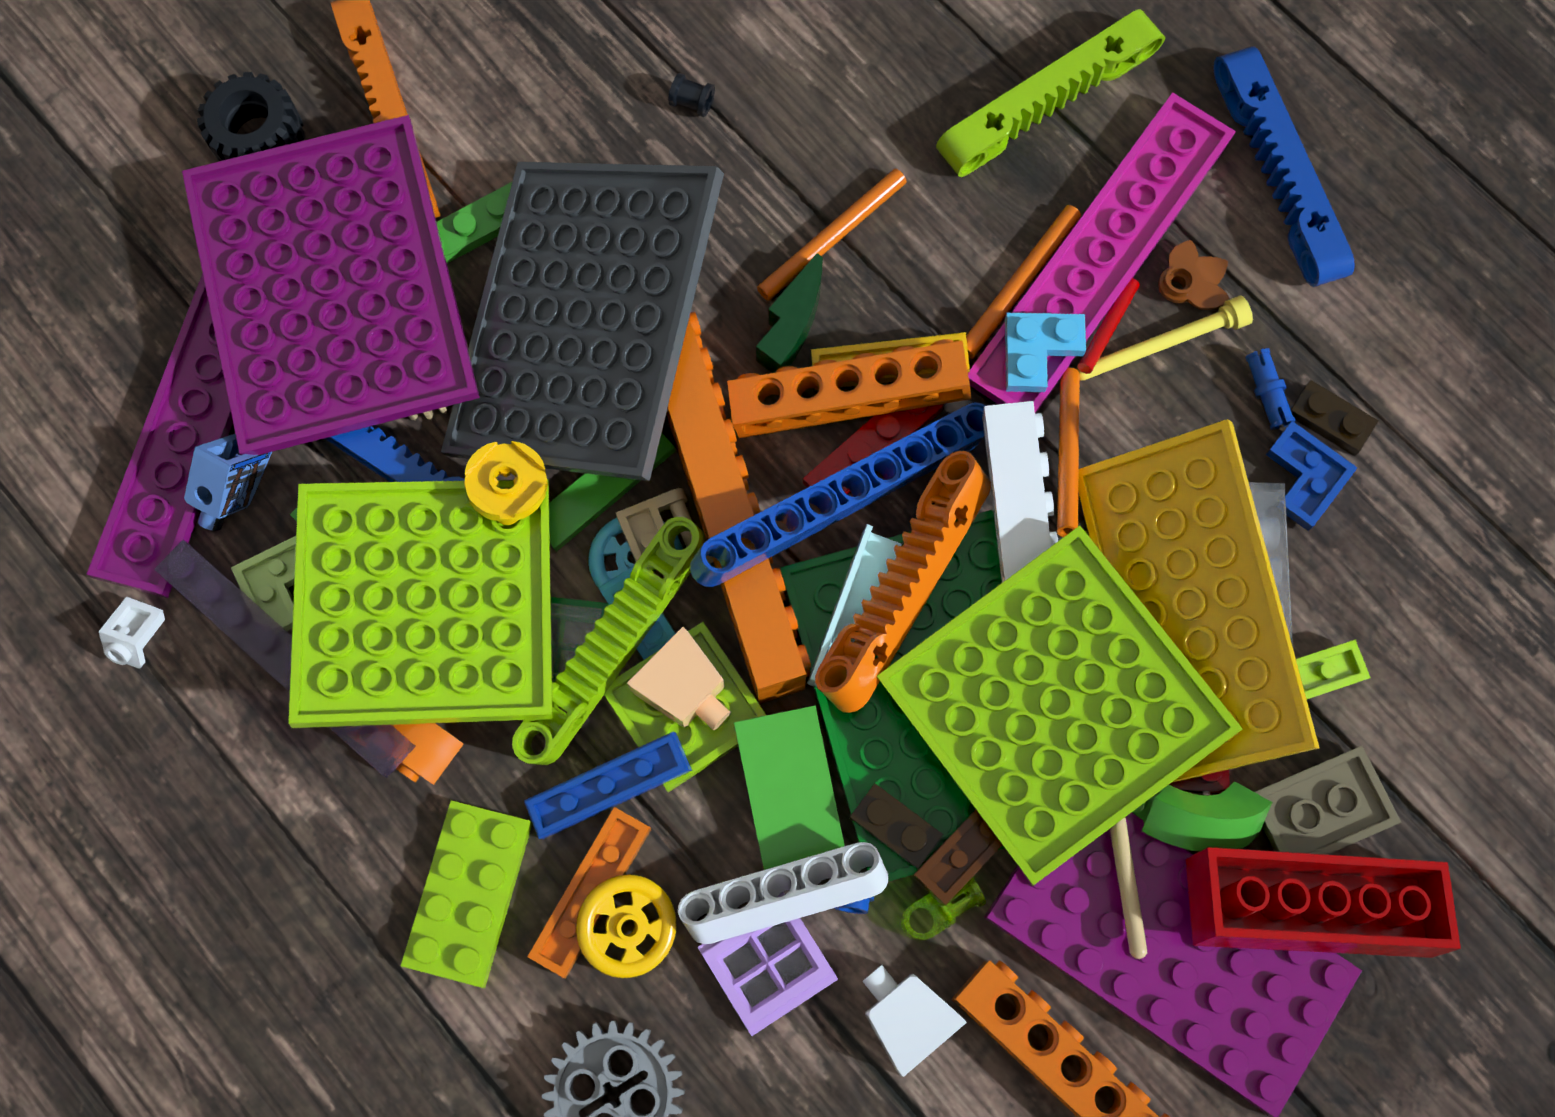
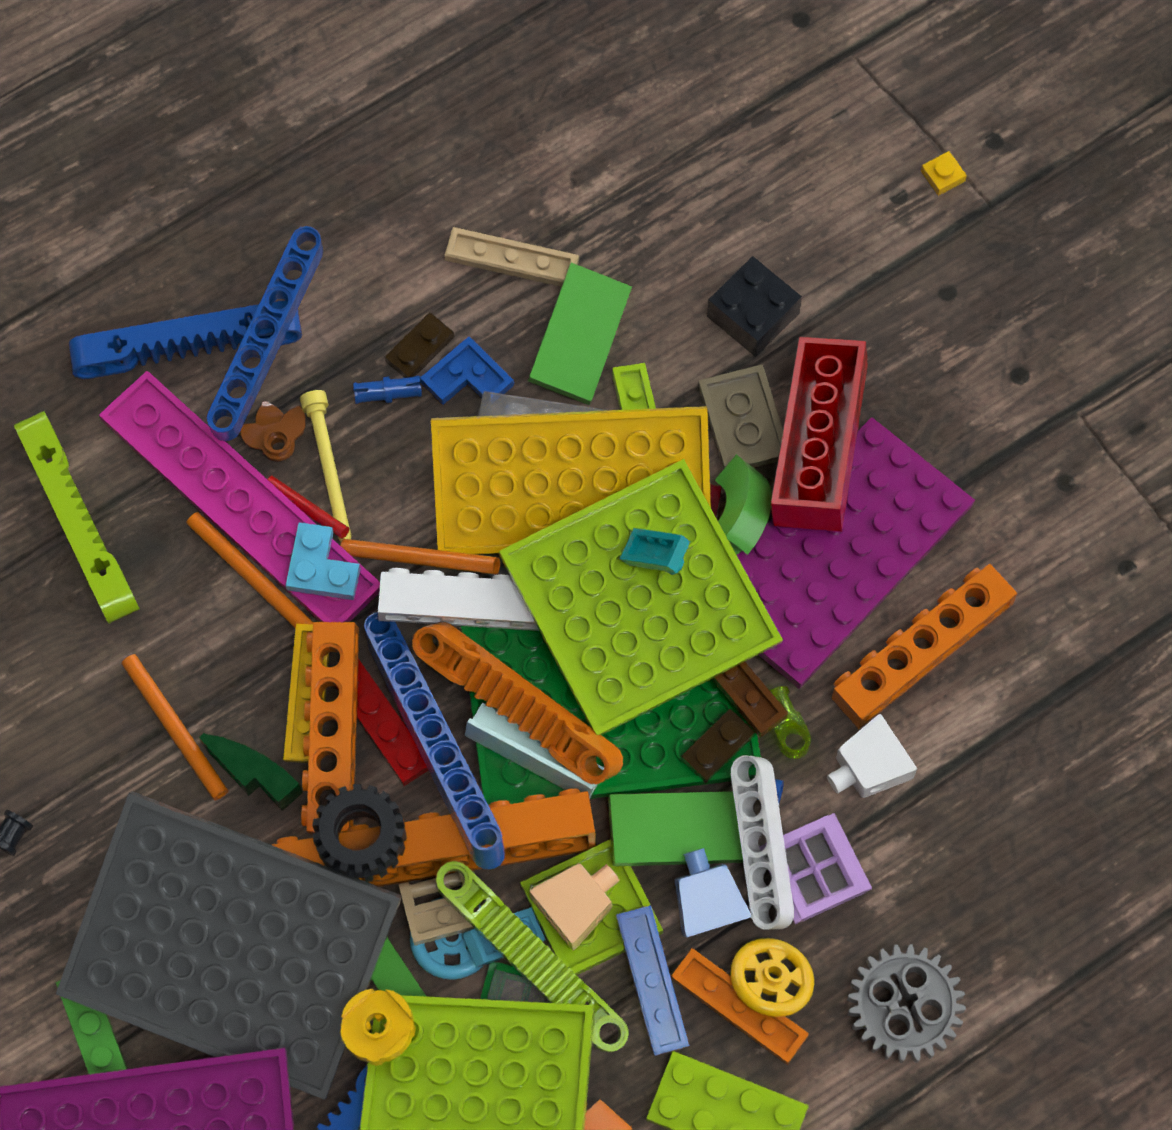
camera: 80 degrees left, 5 degrees down
tan piece [1110,818,1147,959] -> none
none -> blue beam [207,226,324,441]
none -> black tyre [312,784,406,882]
none -> tan tile [444,227,579,287]
none -> bright green tile [528,263,632,405]
none -> teal tile [620,528,690,575]
none -> torso [675,848,751,937]
none -> black brick [707,256,802,357]

